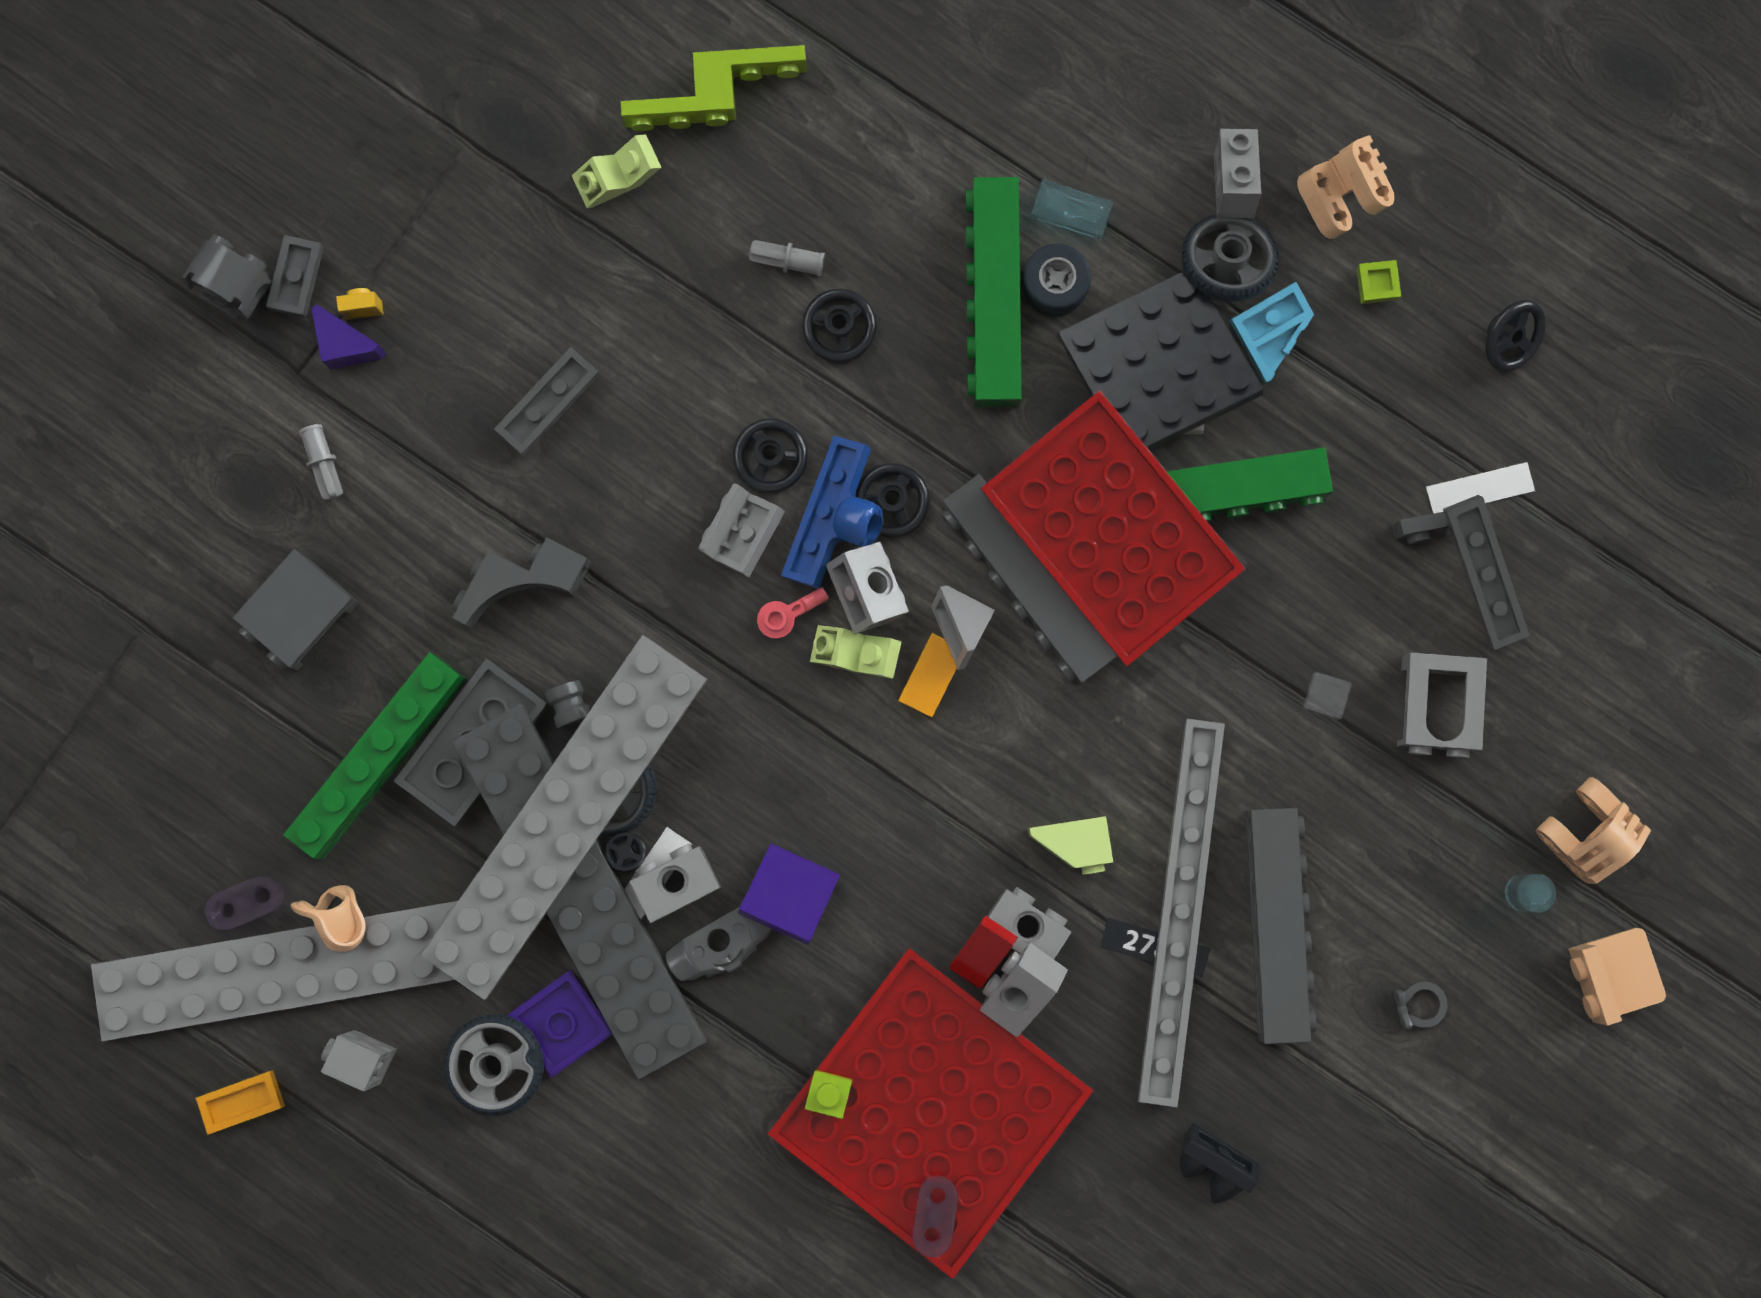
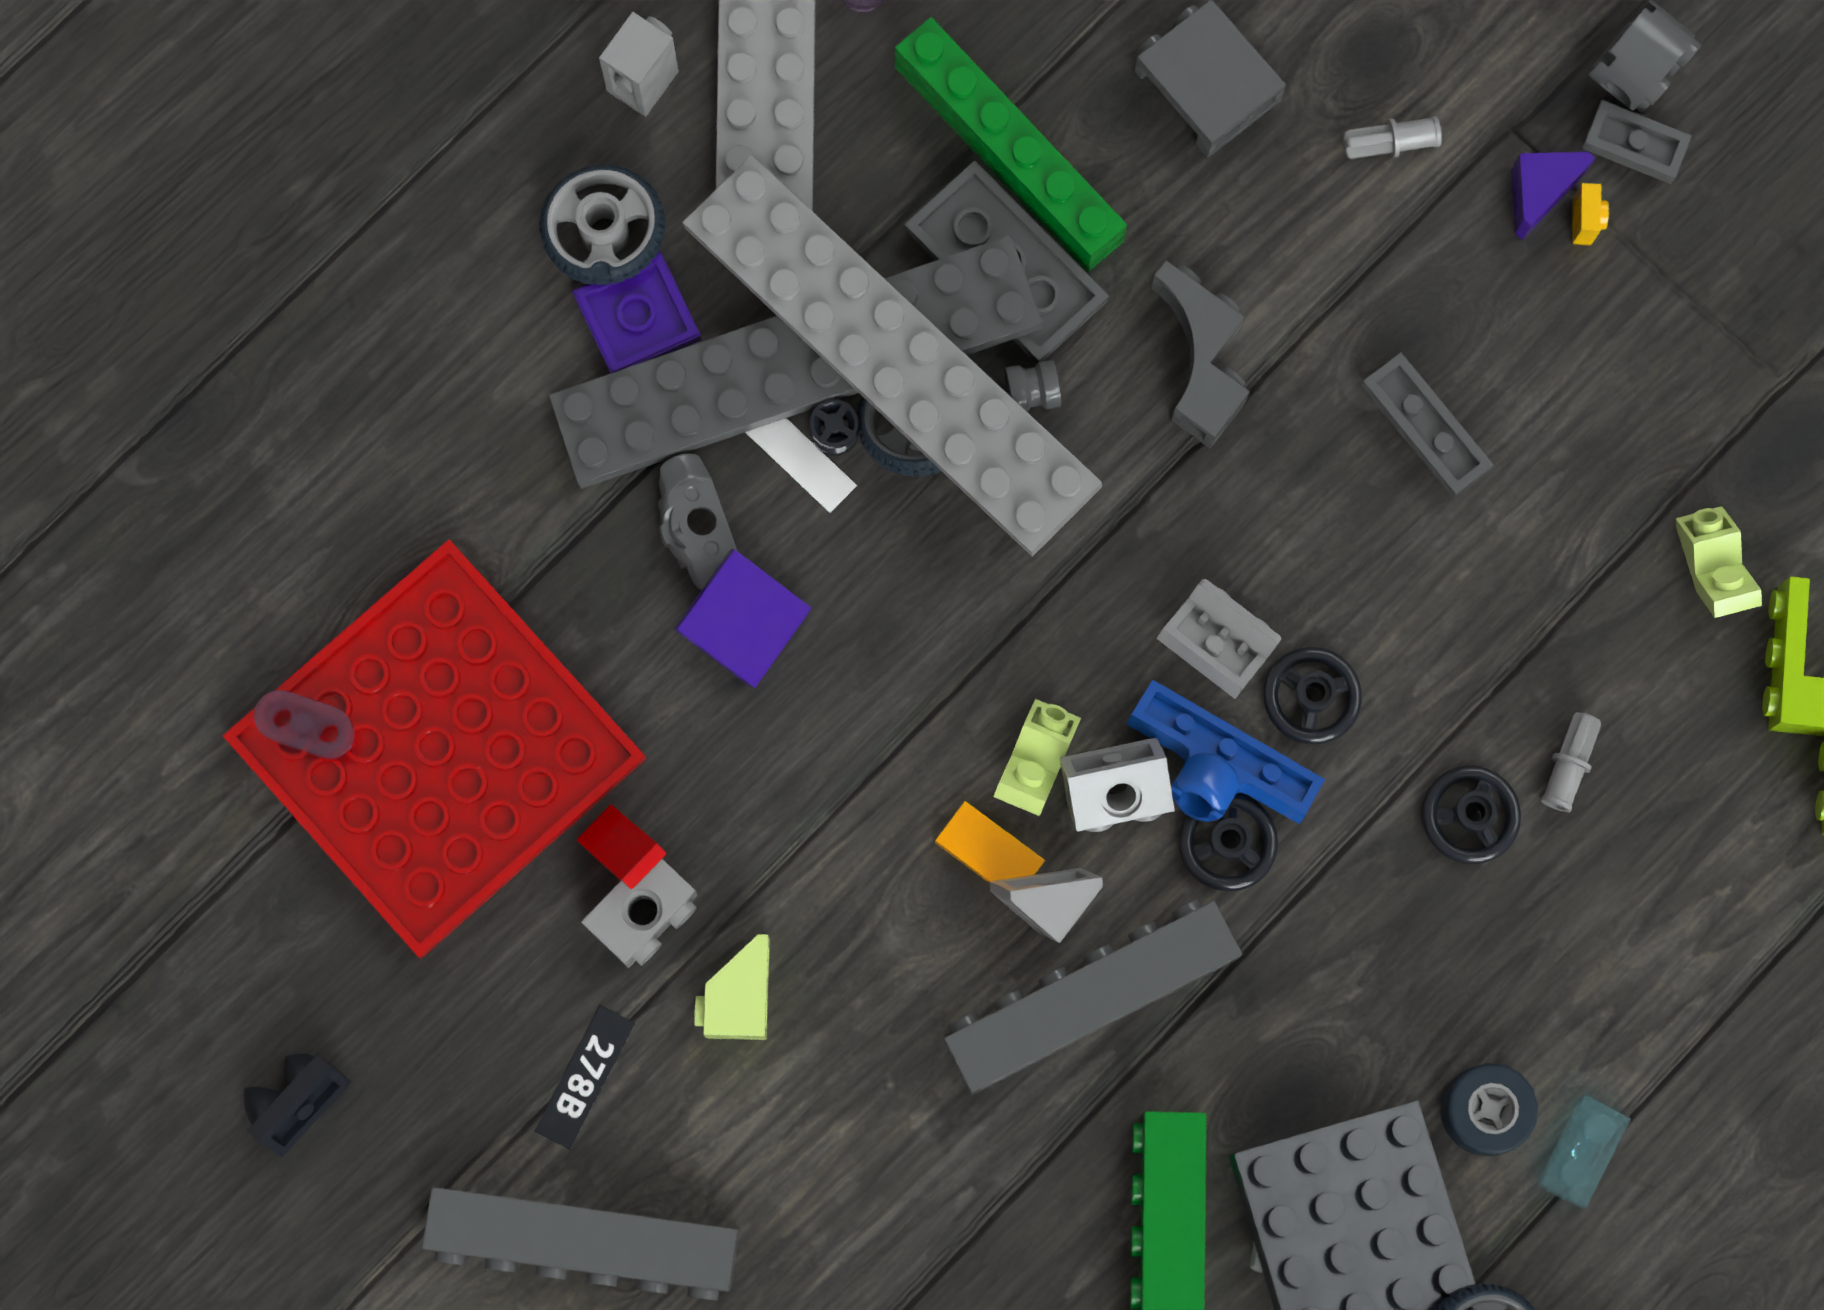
camera: 100 degrees right, 5 degrees down
light nougat piece [291,885,366,952] -> none
light grey brick [629,843,722,923] -> none
coral plate [757,587,829,639] -> none
lime plate [805,1070,852,1119] -> none
green brick [965,177,1022,407] -> none
red plate [980,390,1245,666] -> none
light grey brick [980,943,1068,1037] -> none
light grey plate [1137,719,1225,1107] -> none

